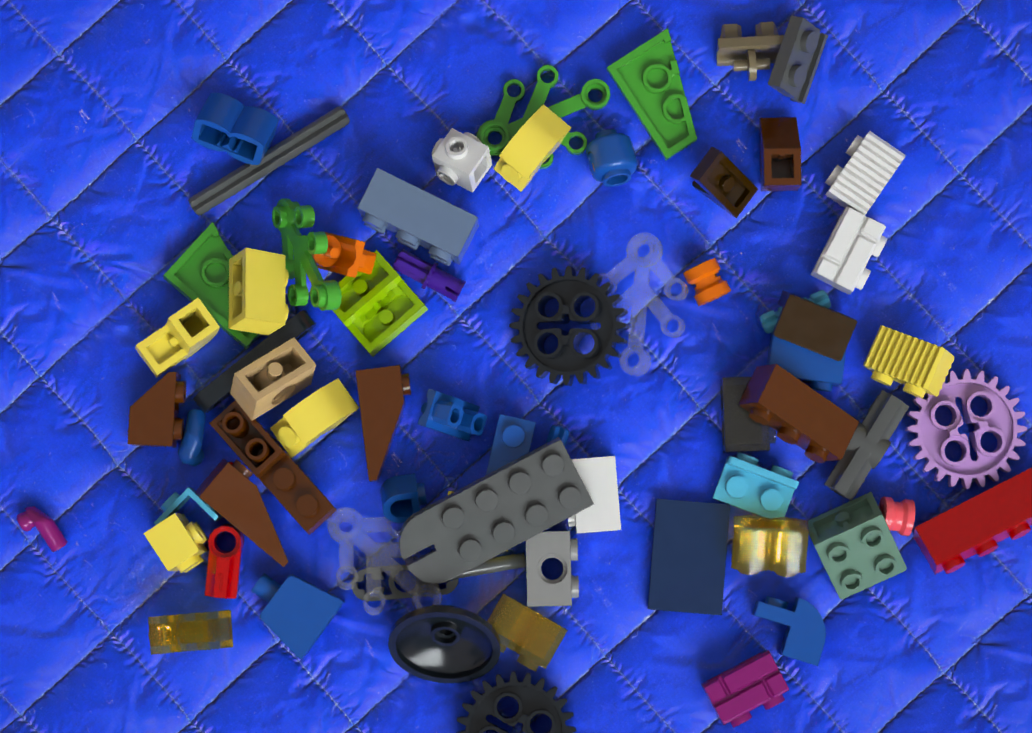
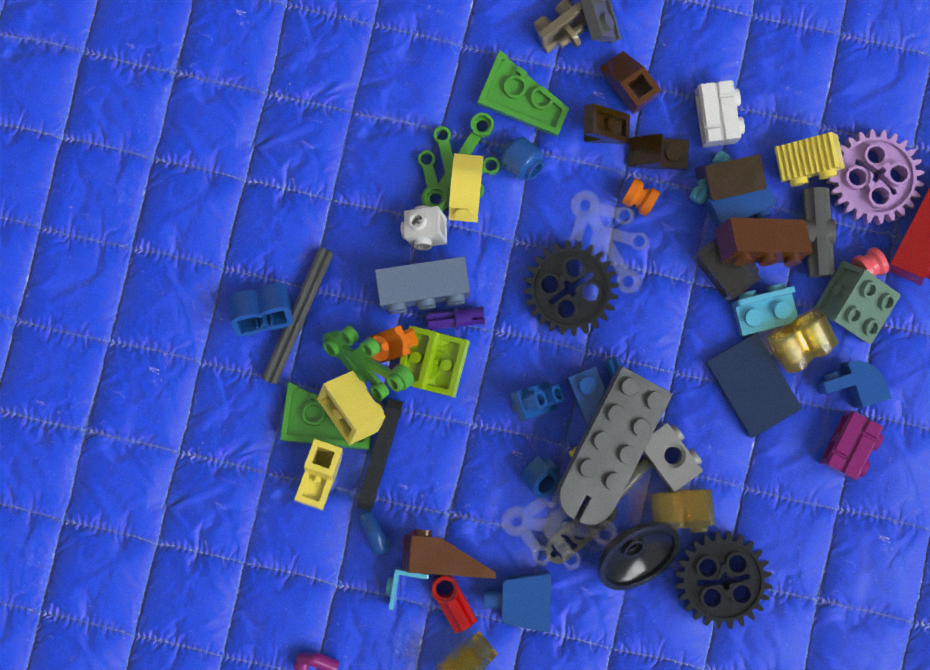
camera: 35 degrees left, 0 degrees up
reddish brown slope [128,372,186,448] -> none
light yellow brick [143,513,208,573] -> none
reddish brown slope [209,400,337,535] -> none
tan brick [230,337,316,421] -> none
light yellow brick [270,378,359,458] -> none
reddish brown slope [356,365,411,482] -> none
white brick [568,456,621,534] -> none
white brick [825,131,906,215] -> none
none -> dark brown slope [628,134,689,171]

